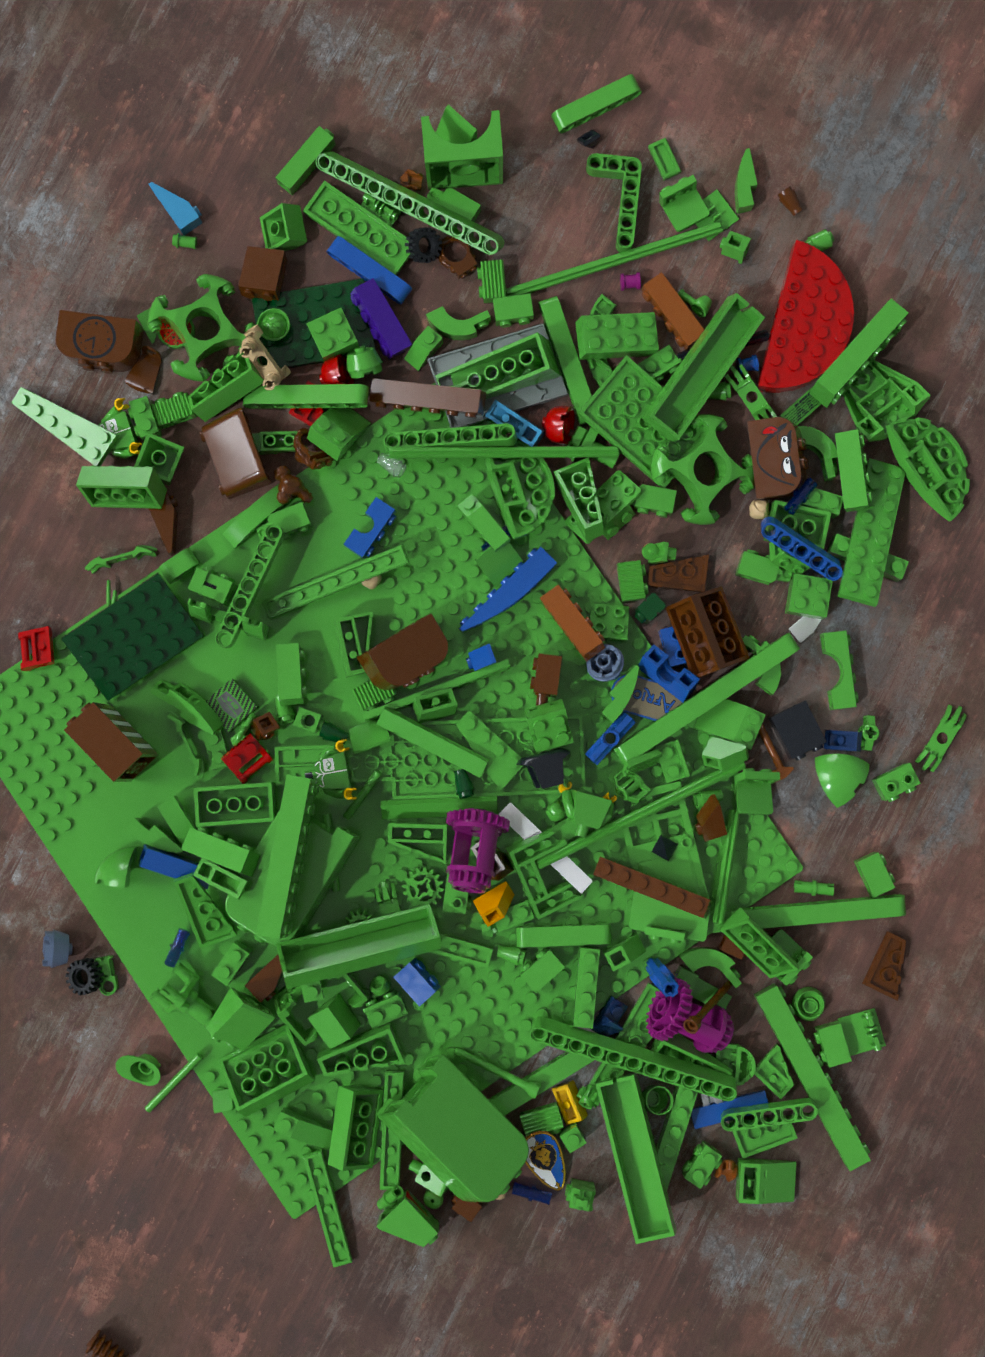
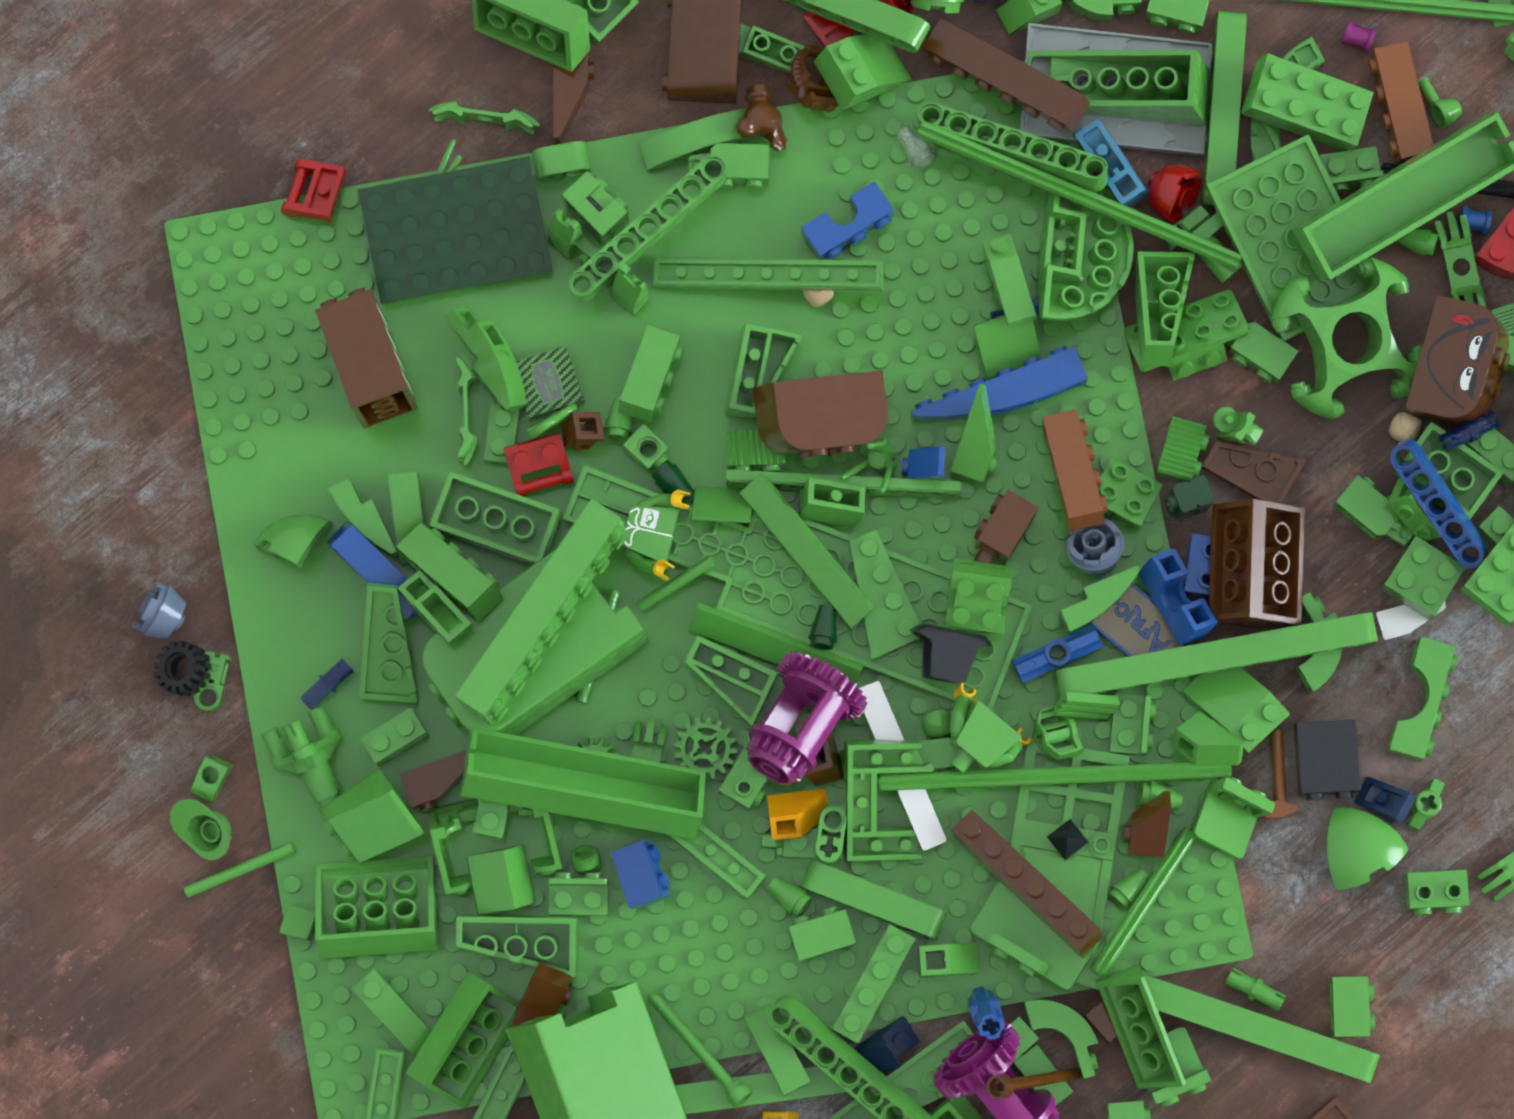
camera: 25 degrees right, 5 degrees down
none -> bright green leg [190,754,235,804]
none -> reddish brown slope [512,962,573,1025]
none -> bright green slope [744,1004,811,1097]
none -> bright green beam [814,806,847,865]
none -> bright green plant [840,438,897,493]
none -> bright green slope [951,384,998,482]
none -> bright green cone [1108,868,1150,911]

